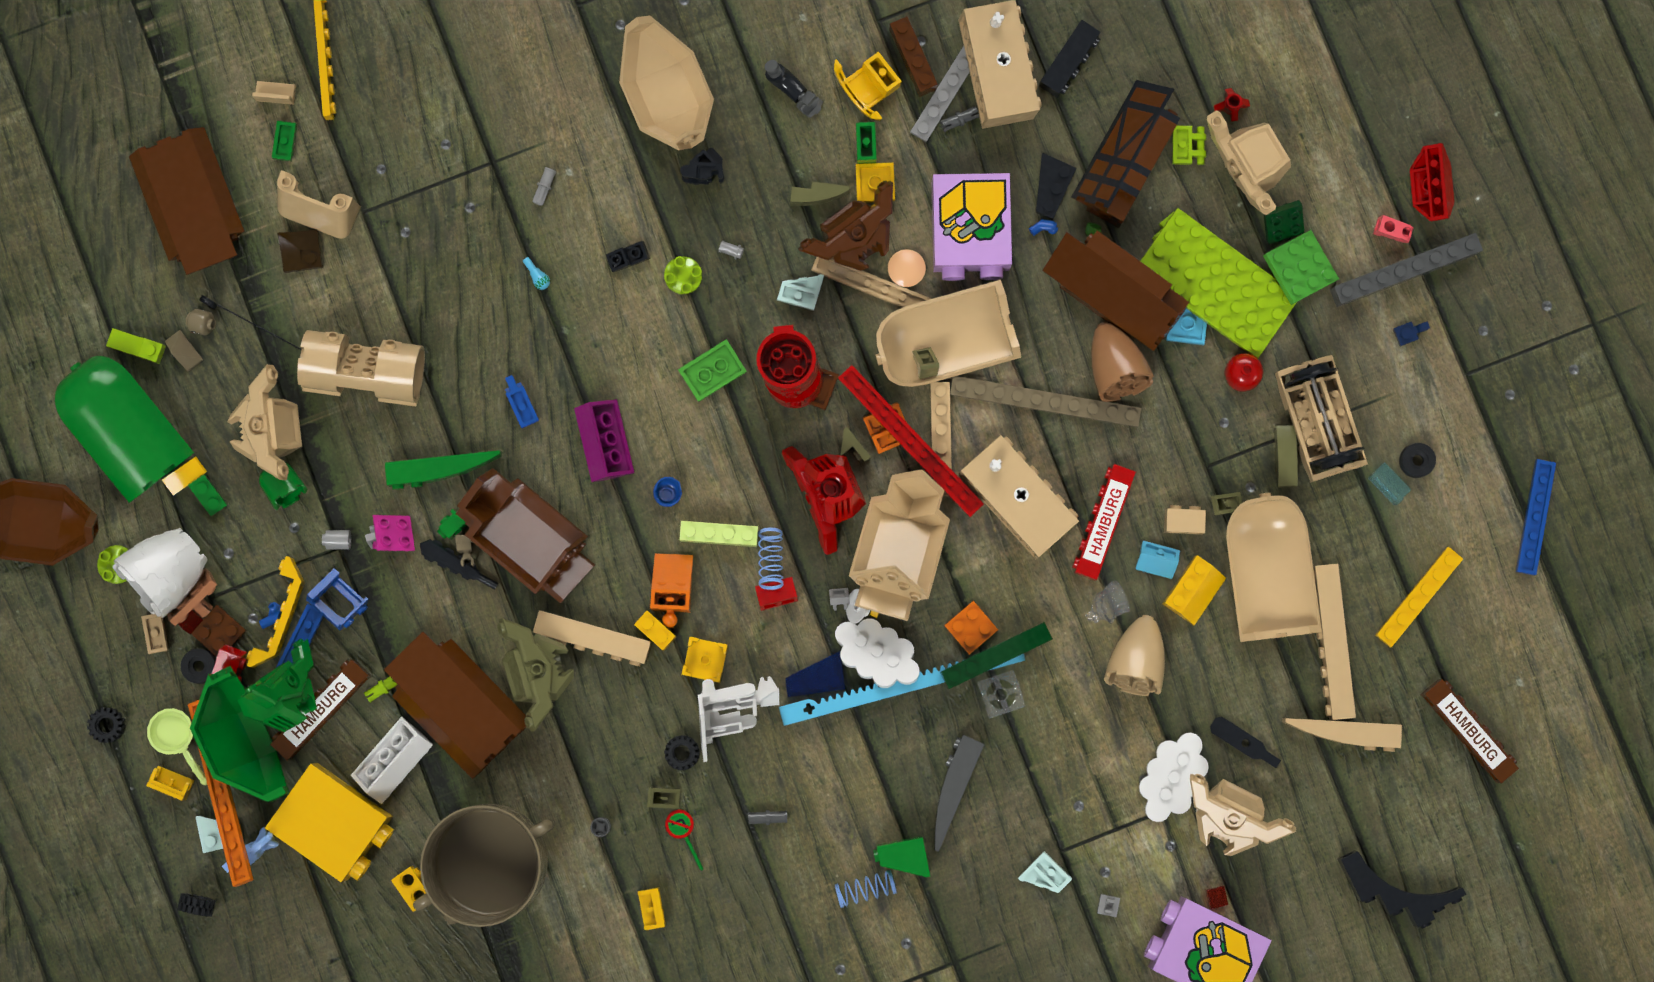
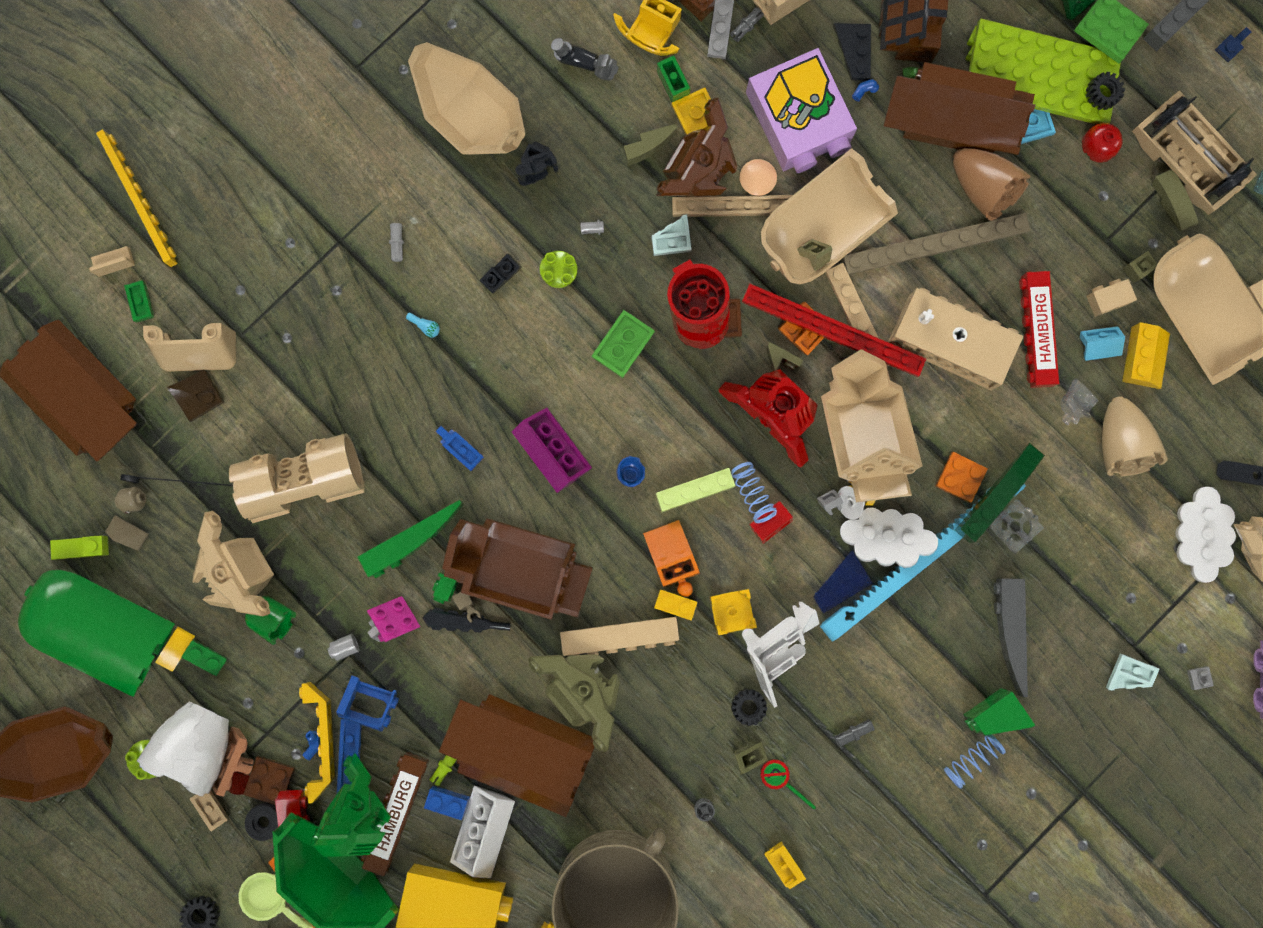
camera: 20 degrees left, 0 degrees up
none -> blue brick [424,785,470,820]
none -> black tyre [1086,72,1125,110]

